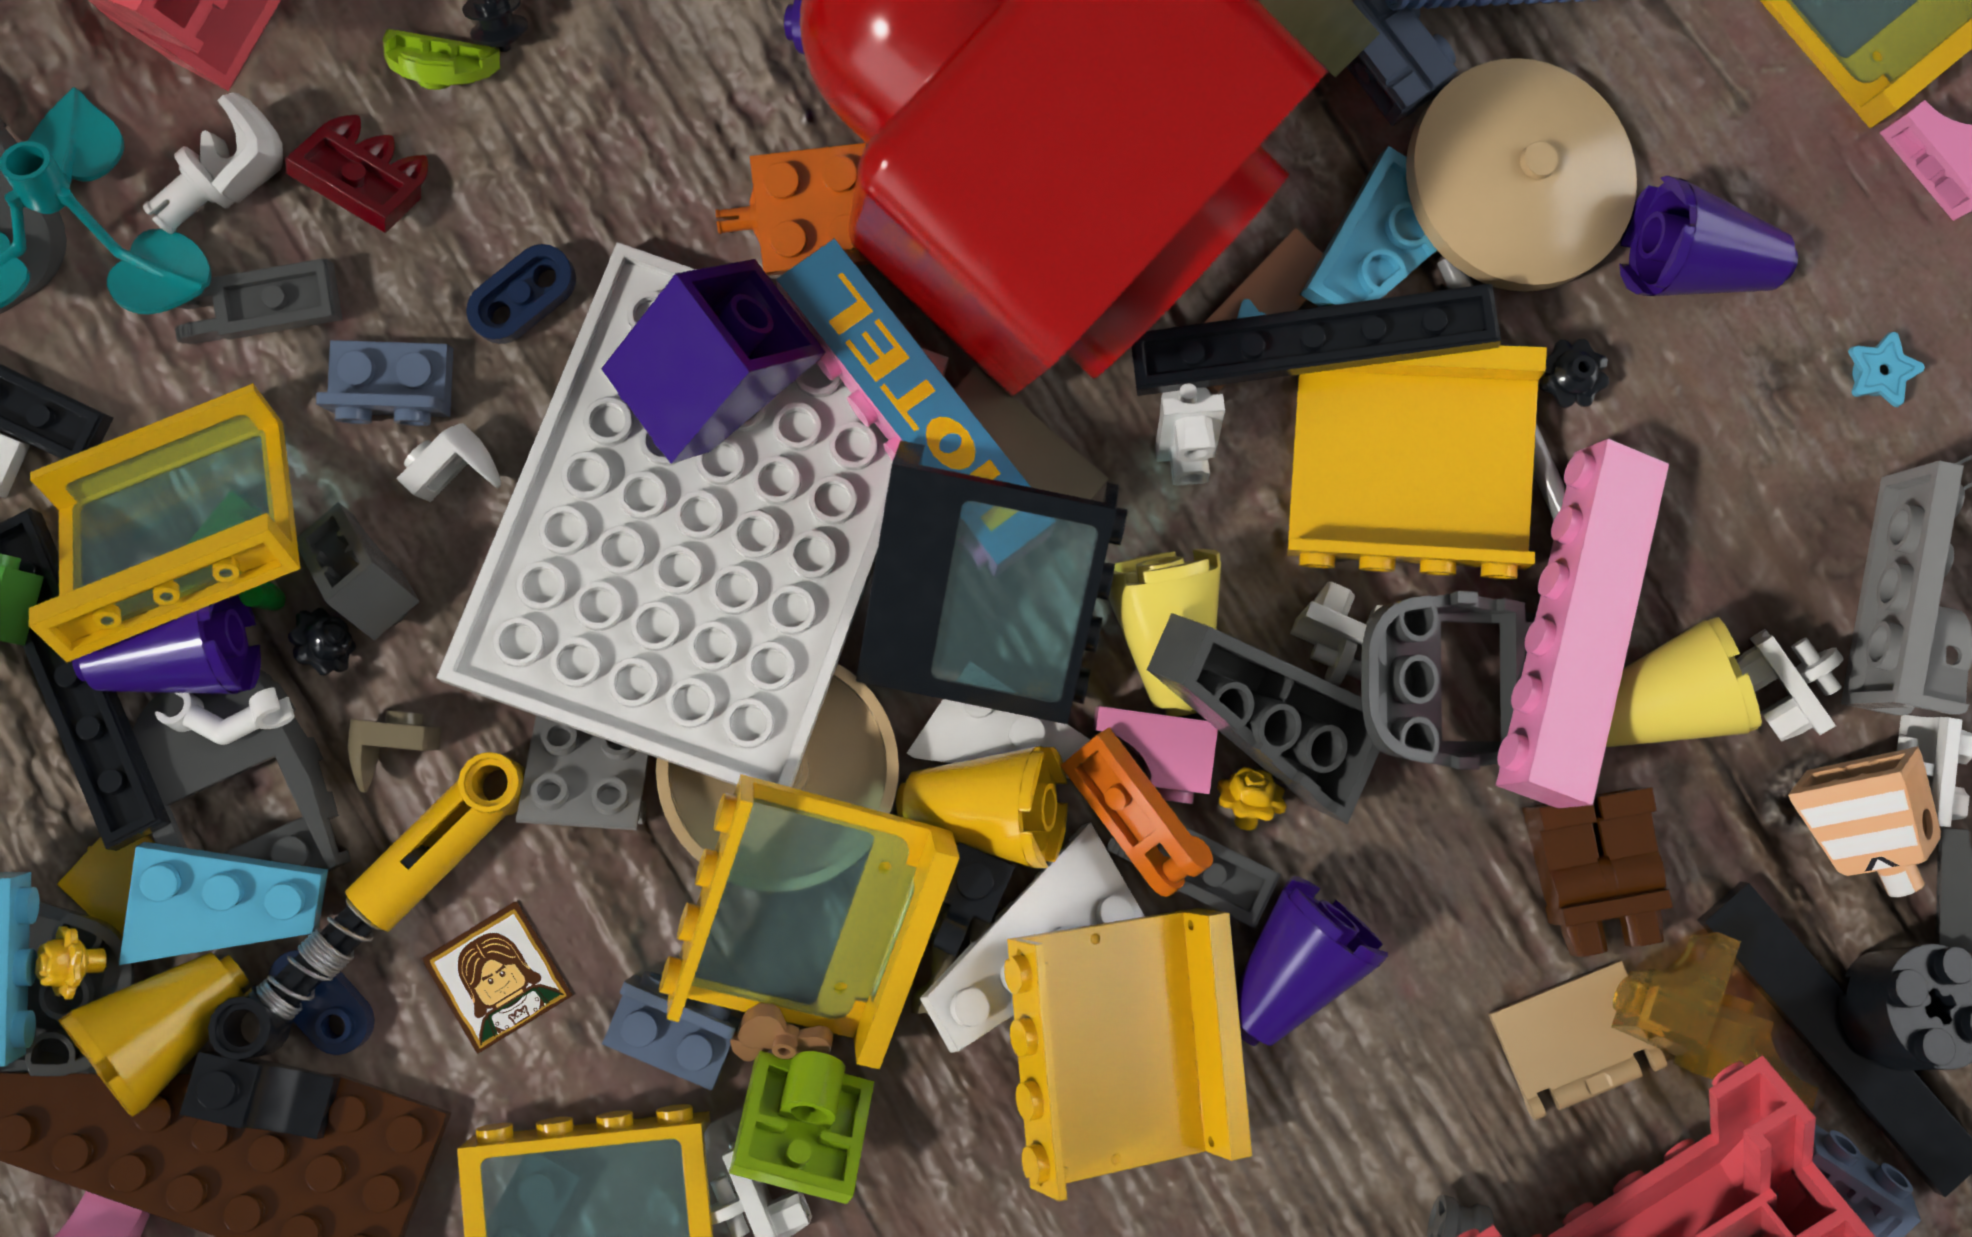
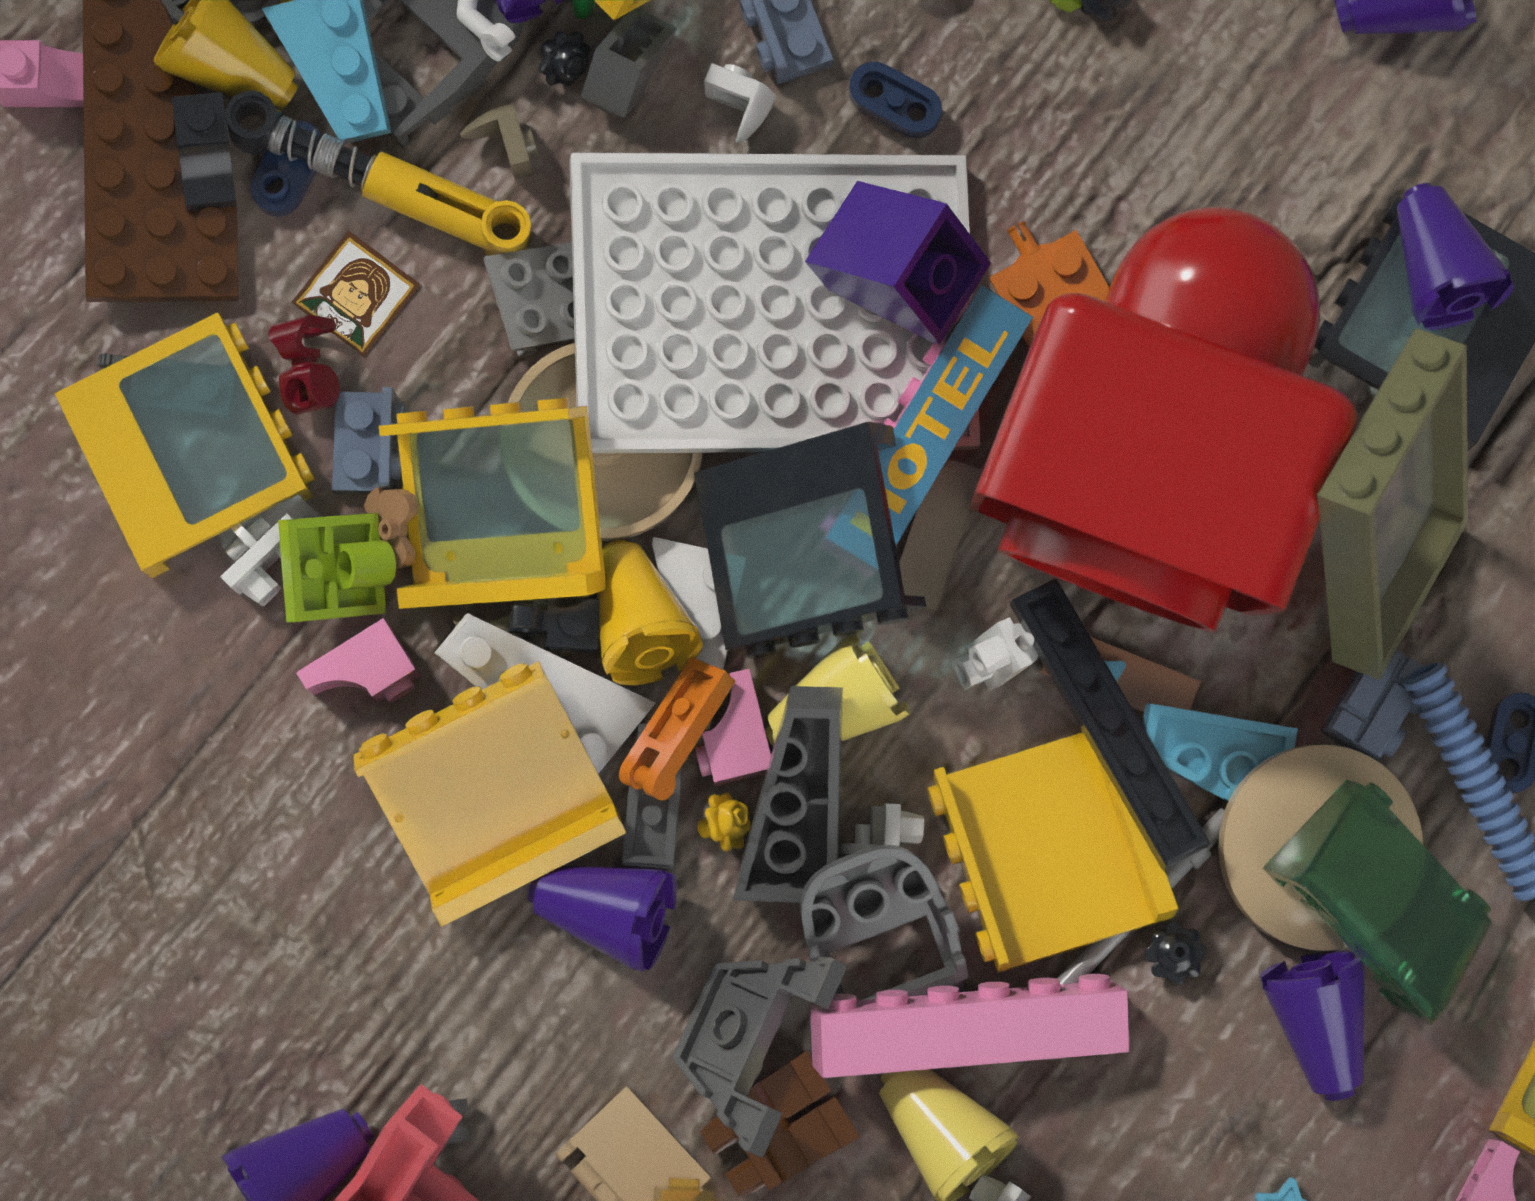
camera: 70 degrees right, 5 degrees down
none -> dark red leg [268,315,340,415]
none -> bright pink arch [296,618,421,703]
none -> dark grey wing [672,957,847,1158]
none -> clear green windscreen [1263,779,1492,1025]

